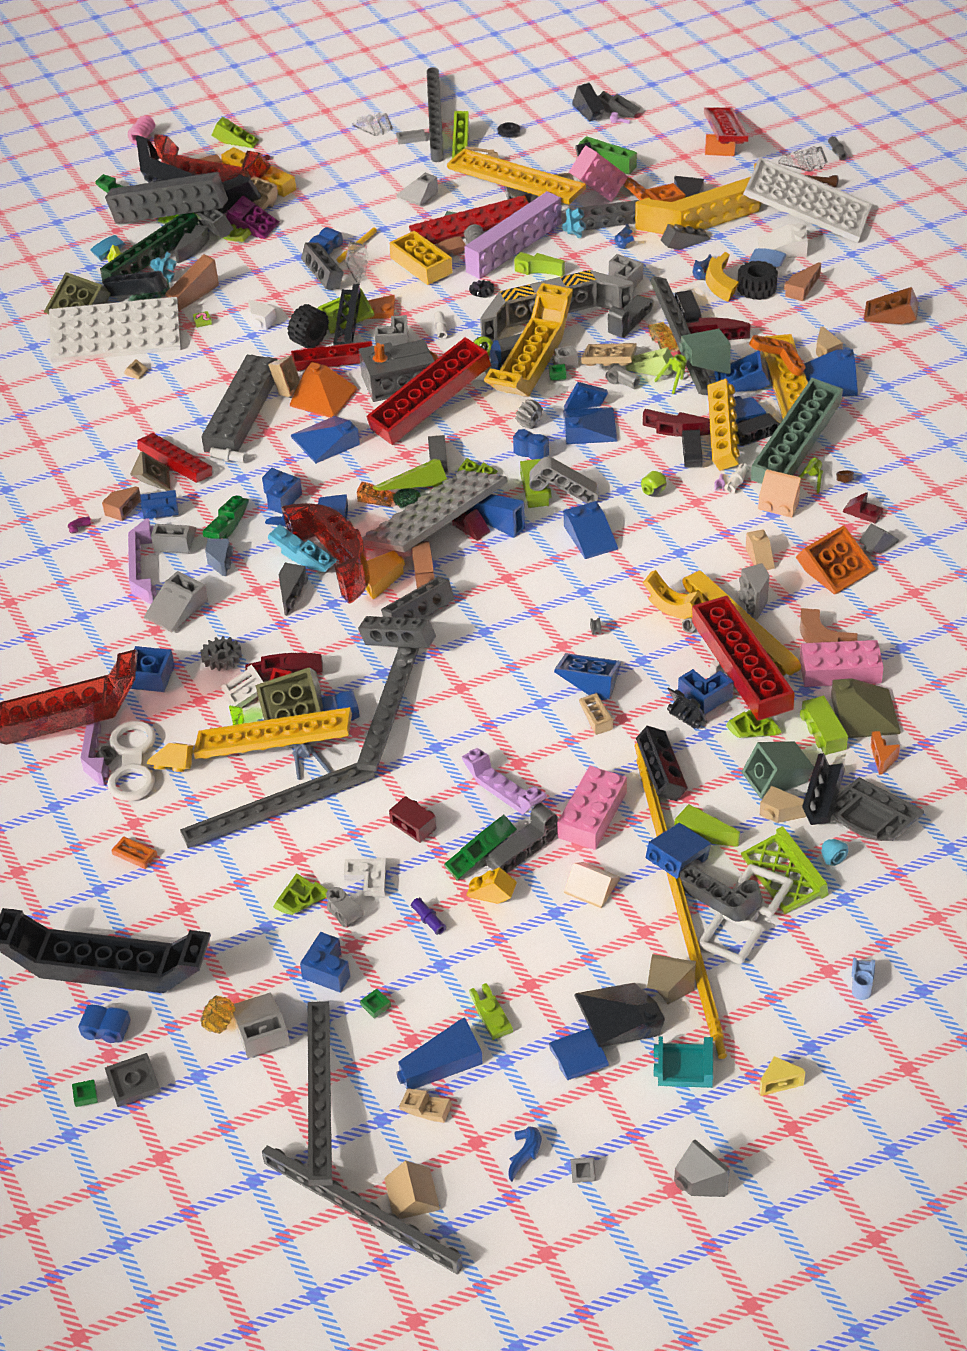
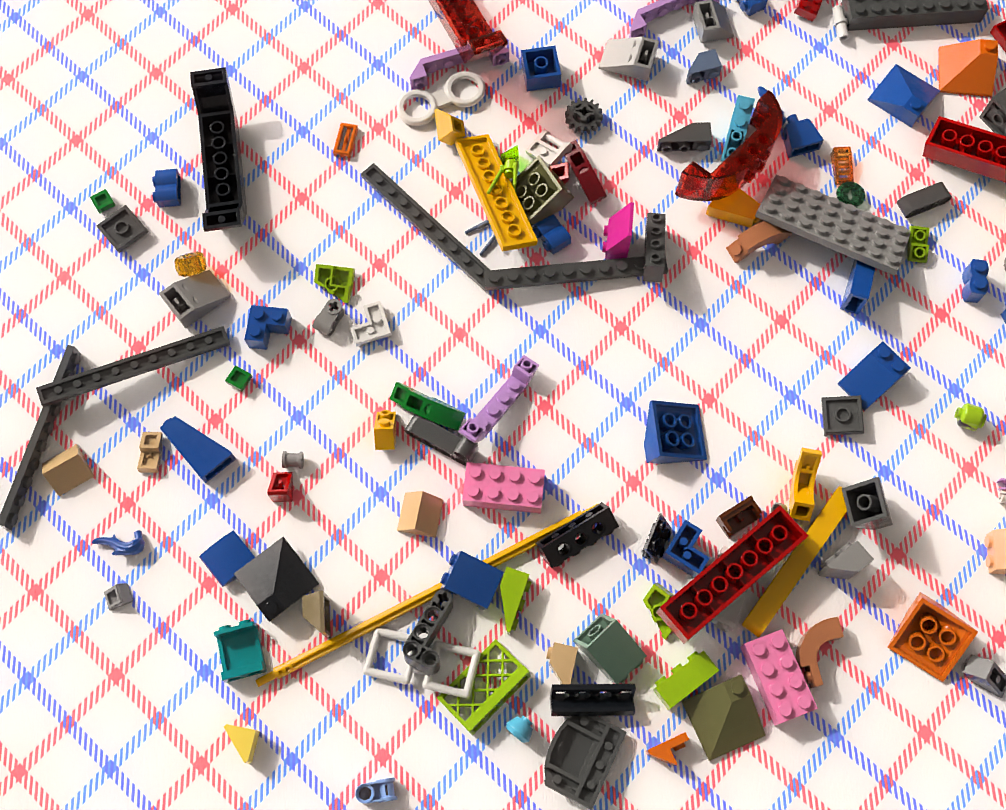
camera: 70 degrees right, 25 degrees up
dark grey bush [96,746,116,765] -> none
green slope [203,495,249,539] -> none
blue brick [262,468,302,514] -> none
tan slope [268,355,300,397] -> none
lime slope [373,459,447,491] -> none
dark grey brick [381,576,455,618] -> none
dark red brick [389,796,437,843] -> none
dark purple pin [410,897,447,935] -> none
dark red slope [452,509,490,541] -> none
lime hinge [469,983,513,1040] -> none
lime brick [520,459,552,508] -> none
light grey beam [529,457,598,503] -> none
tan slope [579,693,613,735] -> none
dark grey bush [590,617,602,635] -> none
slope [674,1139,730,1197] -> none
tan slope [745,529,775,570] -> none
none -> red slope [267,472,293,502]
none -> light grey bush [282,451,304,469]
none -> lime plant [487,159,519,194]
none -> dark pink slope [602,202,634,260]
none -> reddish brown hinge [716,495,762,538]
none -> dark grey tile [821,395,864,436]
none -> dark grey slope [841,477,893,530]

